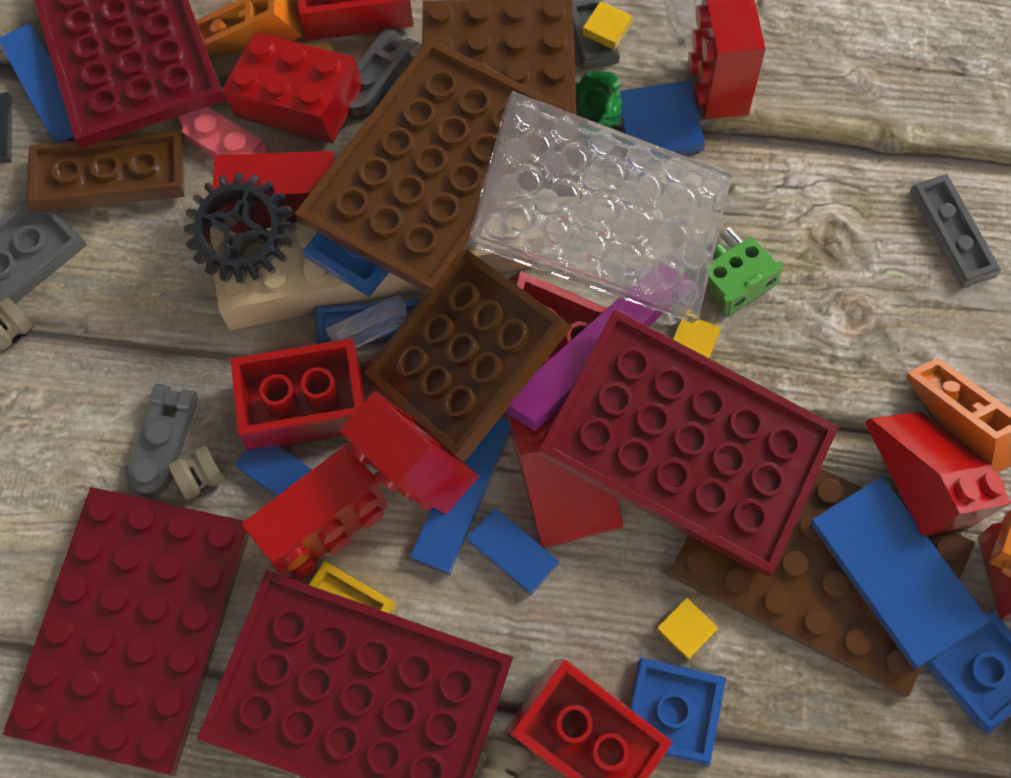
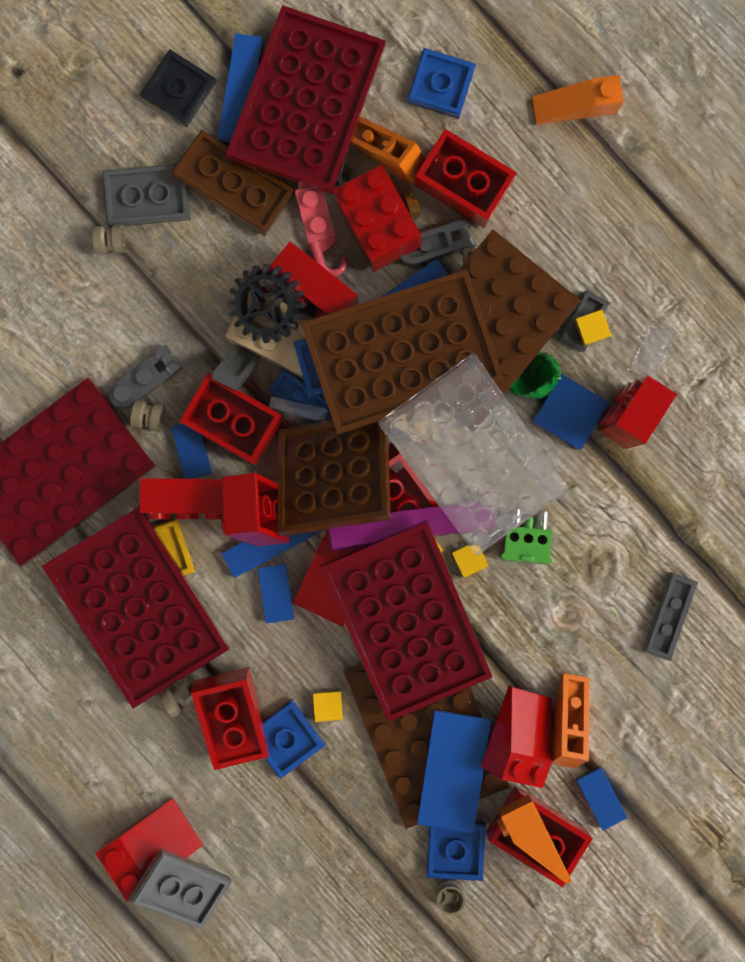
camera: 35 degrees right, 20 degrees up
none -> dark grey tile [212,344,261,391]

